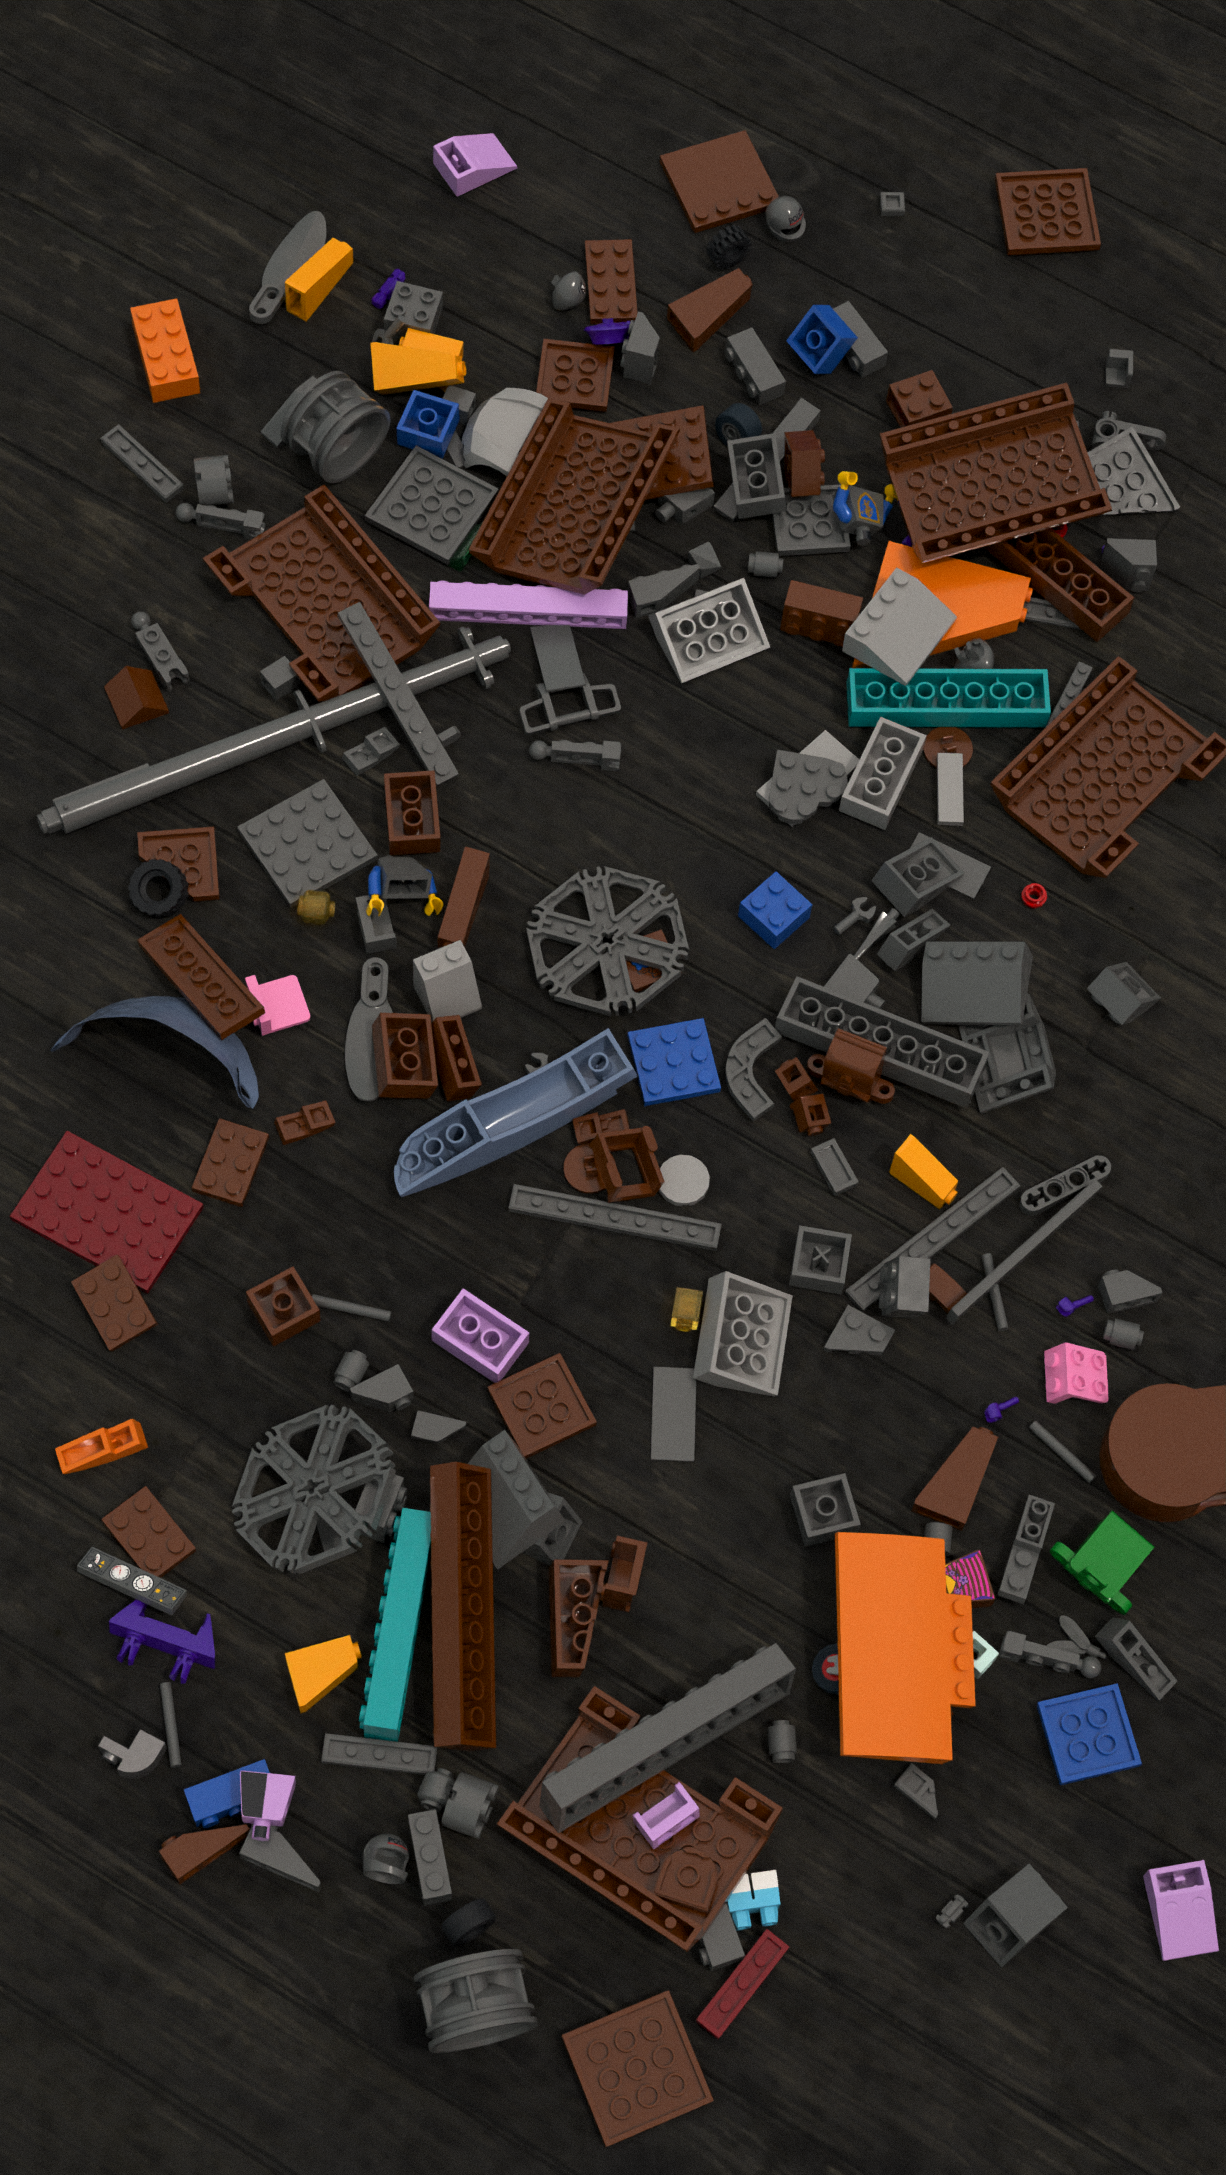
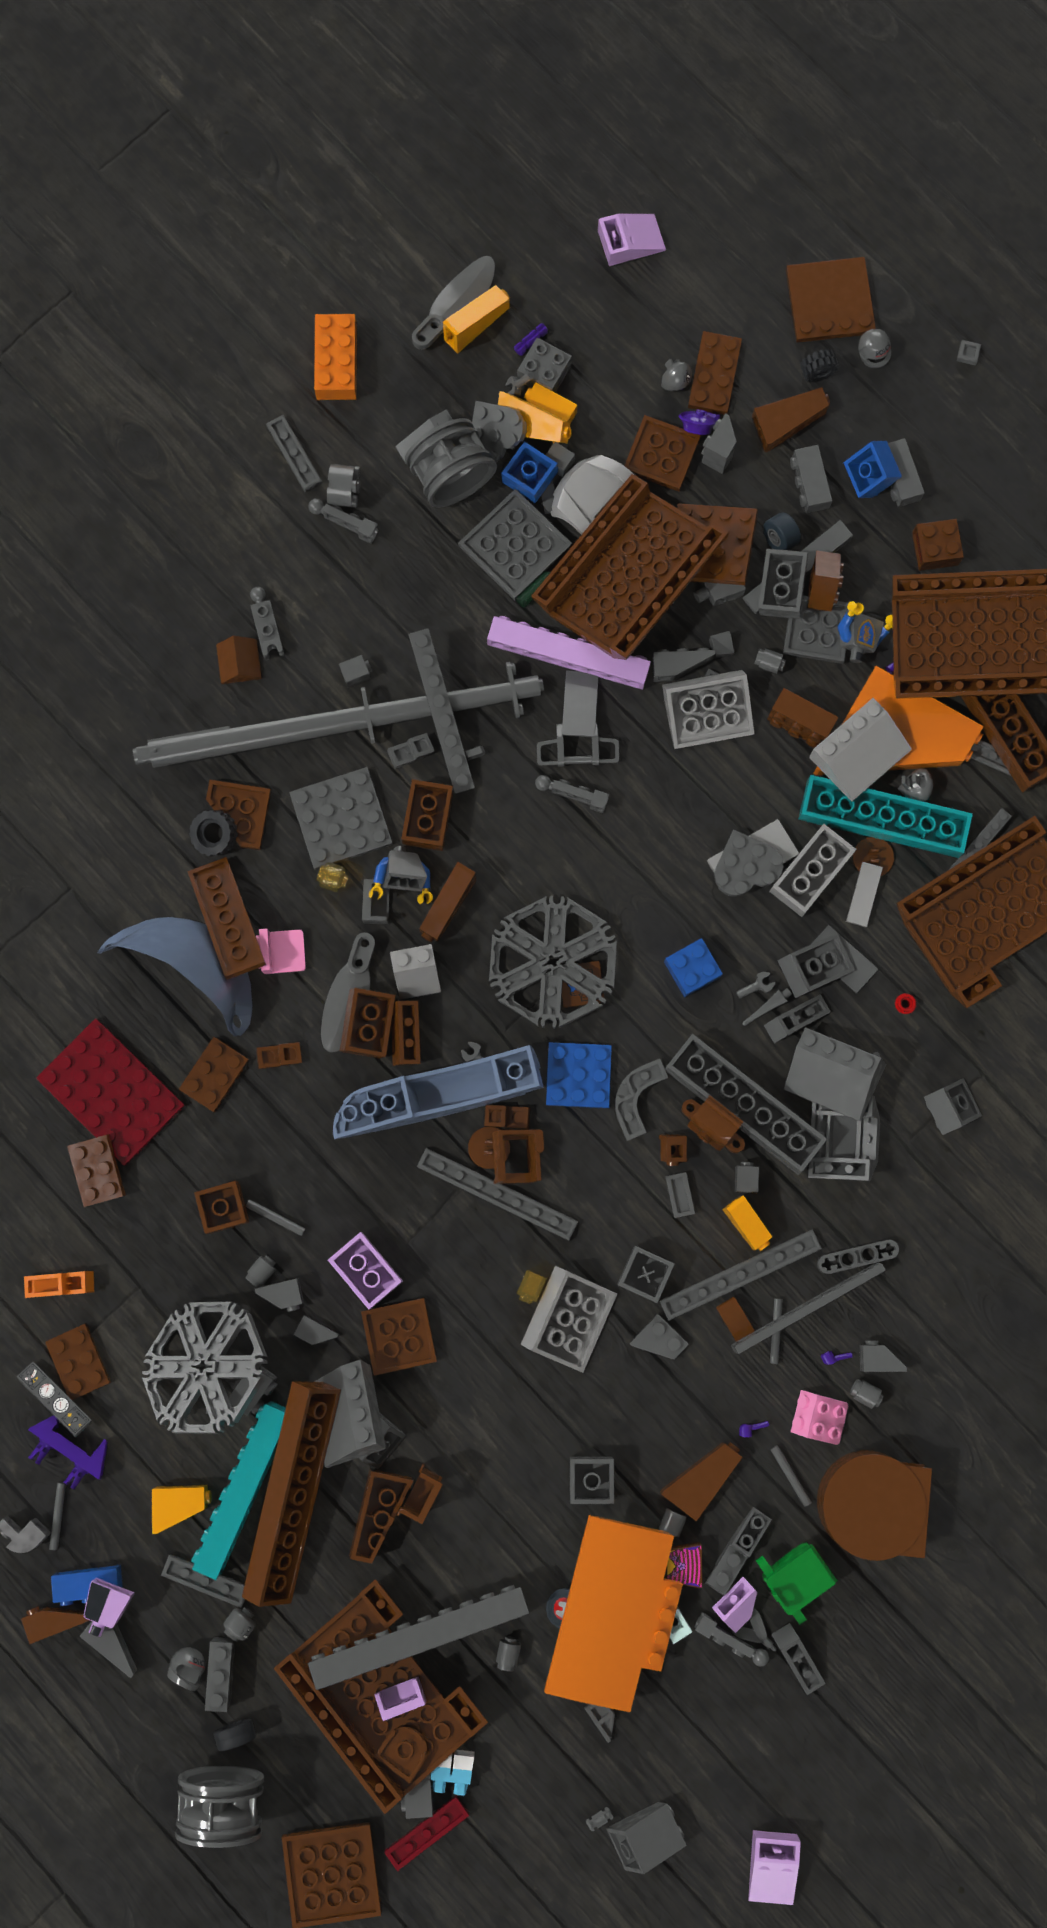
camera: 20 degrees right, 15 degrees up
reddish brown slope [203,484,440,701] -> none
dark grey brick [441,1772,499,1840] -> none
dark grey piece [651,1367,696,1462] -> none
light grey tile [659,1155,710,1206] -> none
reddish brown brick [775,1057,818,1101] -> none
dark grey torso [824,954,886,1009] -> none
dark grey brick [879,1256,930,1319] -> none
blue plate [1036,1683,1142,1785] -> none
none -> dark grey plate [472,401,527,463]
none -> lavender slope [712,1577,757,1633]
none -> dark grey brick [735,1162,759,1193]

